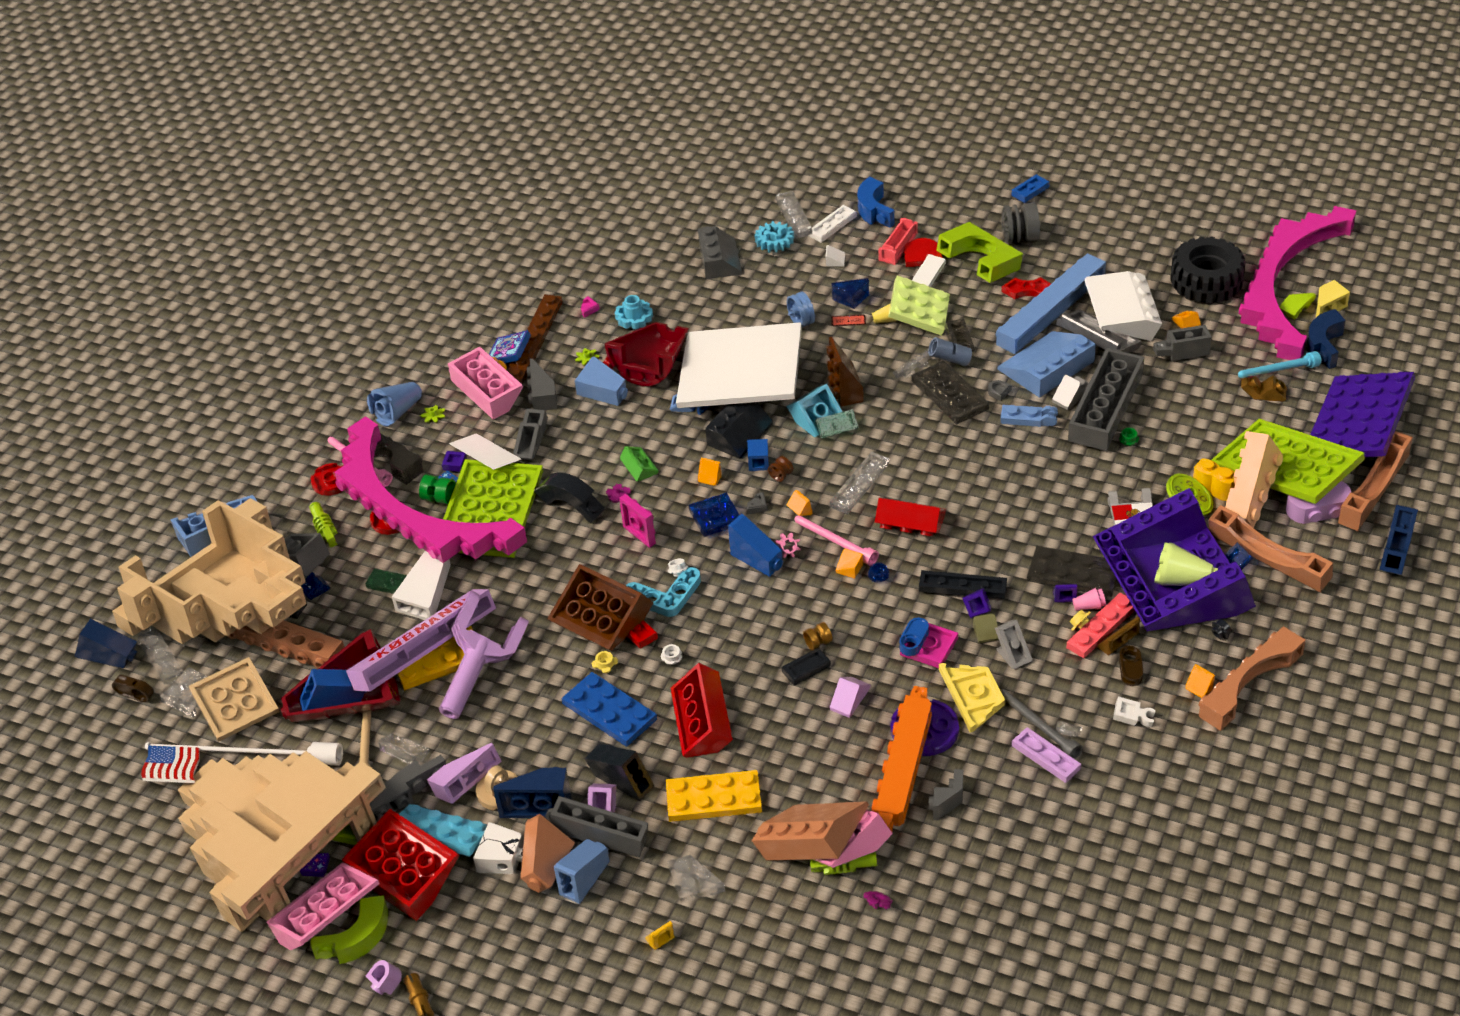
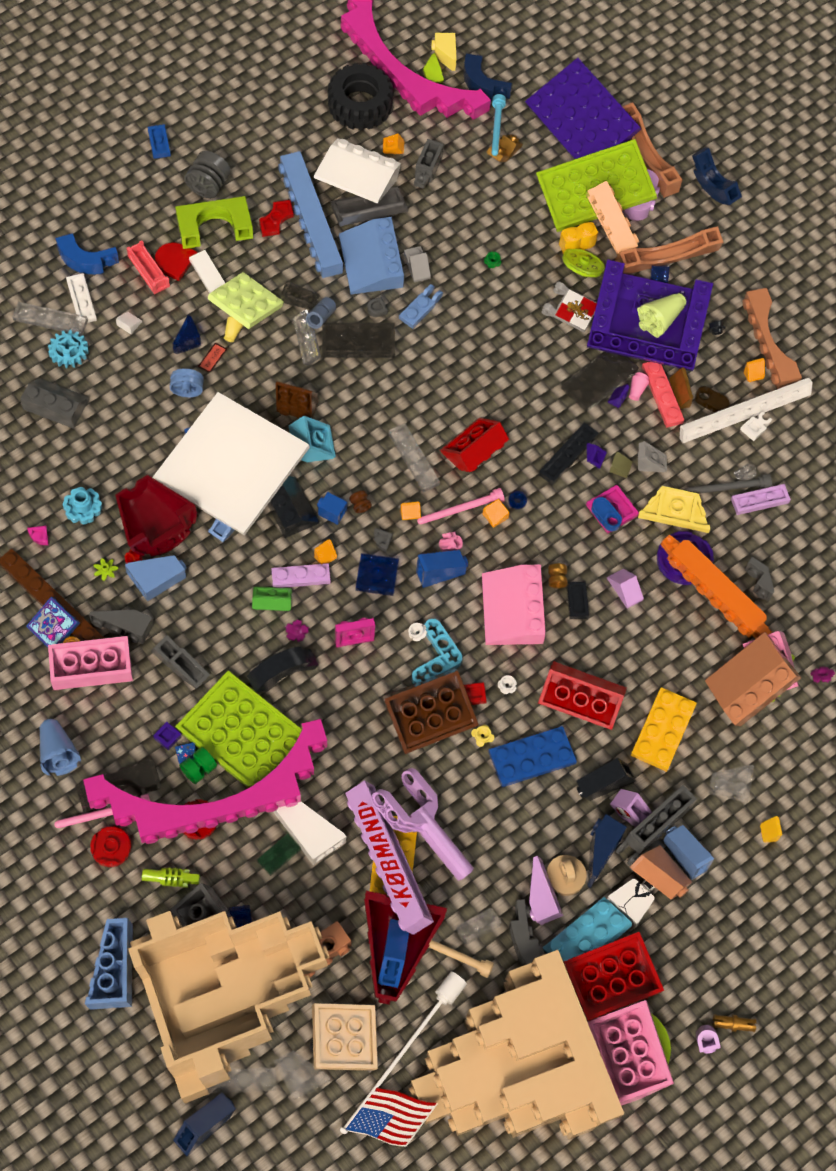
camera: 70 degrees left, 20 degrees up
dark brown piece [112,675,154,702] -> none
lime plant [420,405,445,423] -> none
white sticker [449,433,521,470] -> none
clear green plate [814,409,859,439] -> none
dark grey brick [1068,348,1145,451] -> none
light yellow plate [1069,609,1091,631] -> none
none -> lavender plate [271,563,330,588]
none -> bright pink slope [482,565,545,645]
none -> white plate [680,378,813,443]

